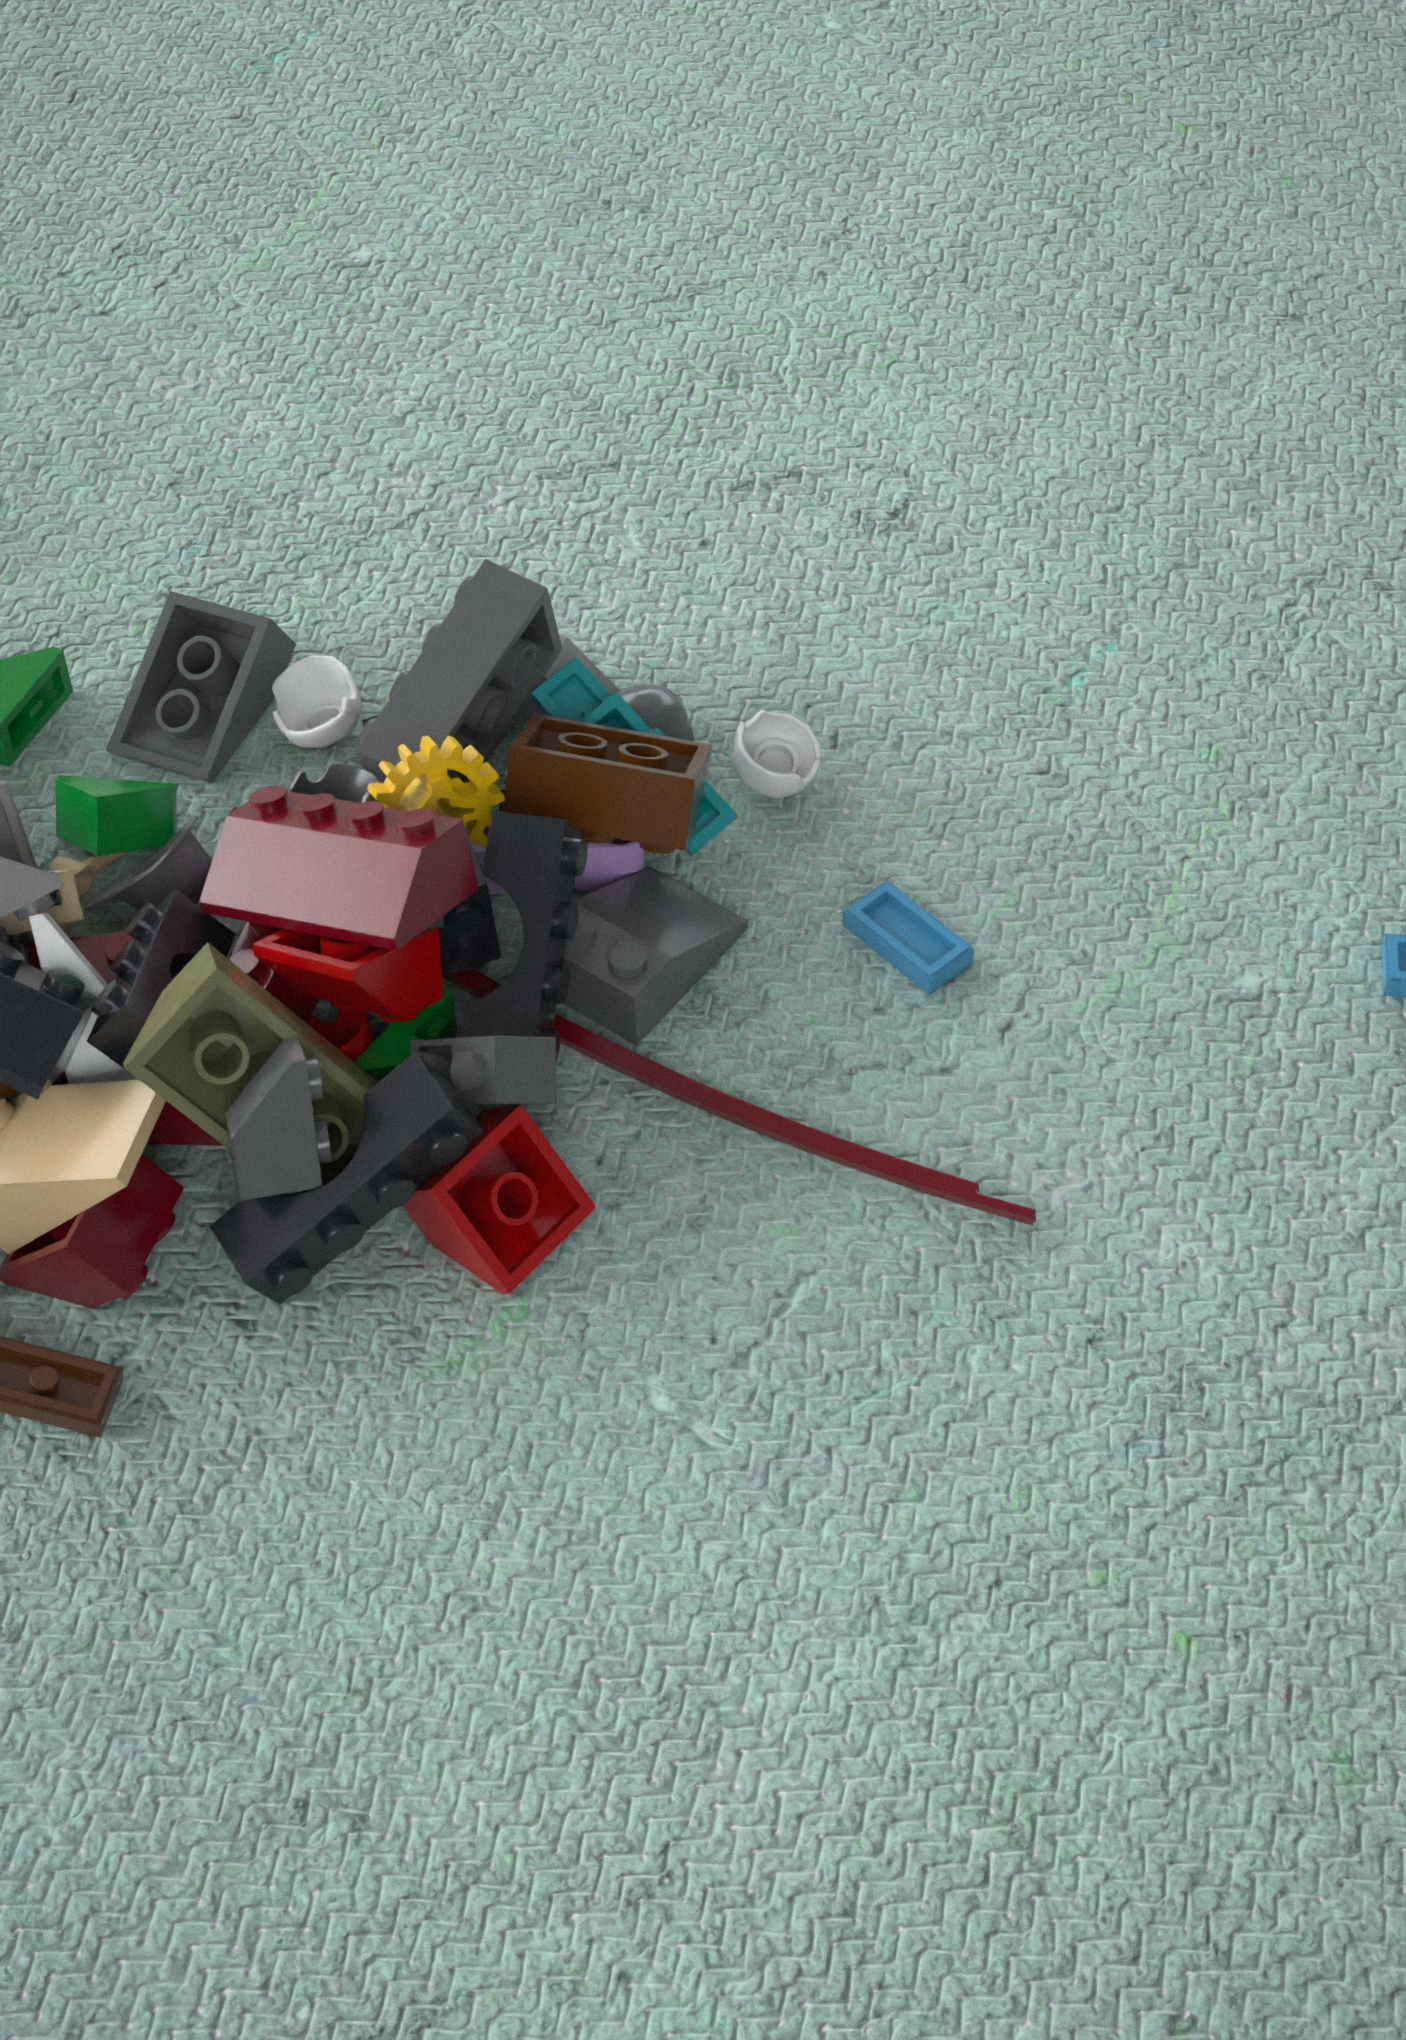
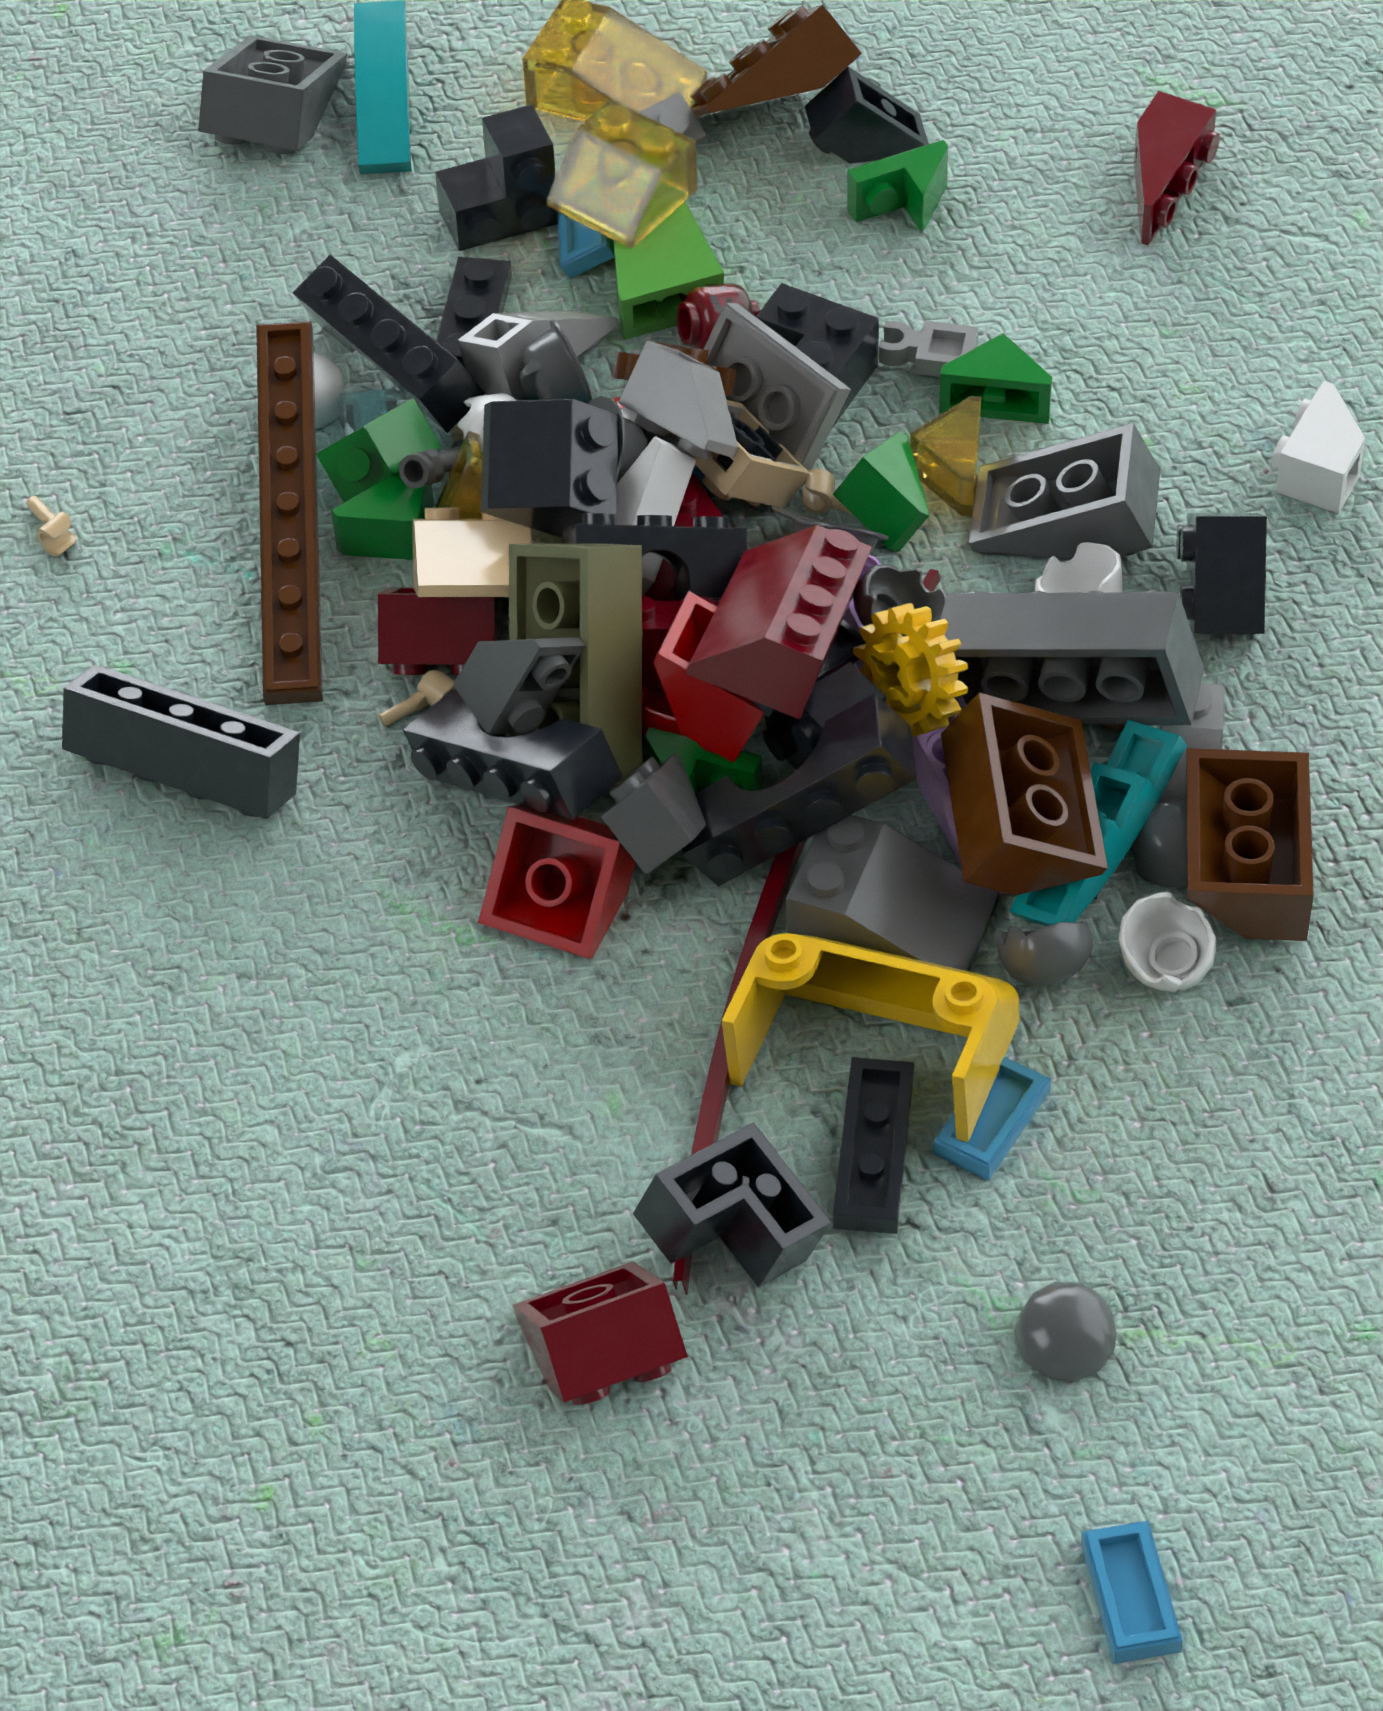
camera: 75 degrees right, 0 degrees up
none -> black brick [62,664,300,819]
none -> tan hand [378,670,455,727]
none -> dark red slope [512,1261,688,1405]
none -> black brick [633,1122,832,1288]
none -> yellow windscreen [722,933,1020,1142]
none -> black plate [833,1057,914,1234]
none -> clear yellow slope [910,396,982,517]
none -> dark grey hair [994,921,1093,986]
none -> dark grey hair [1014,1282,1117,1381]
none -> black brick [1176,513,1267,634]
none -> reddish brown slope [1186,748,1314,941]
none -> white slope [1272,381,1365,514]

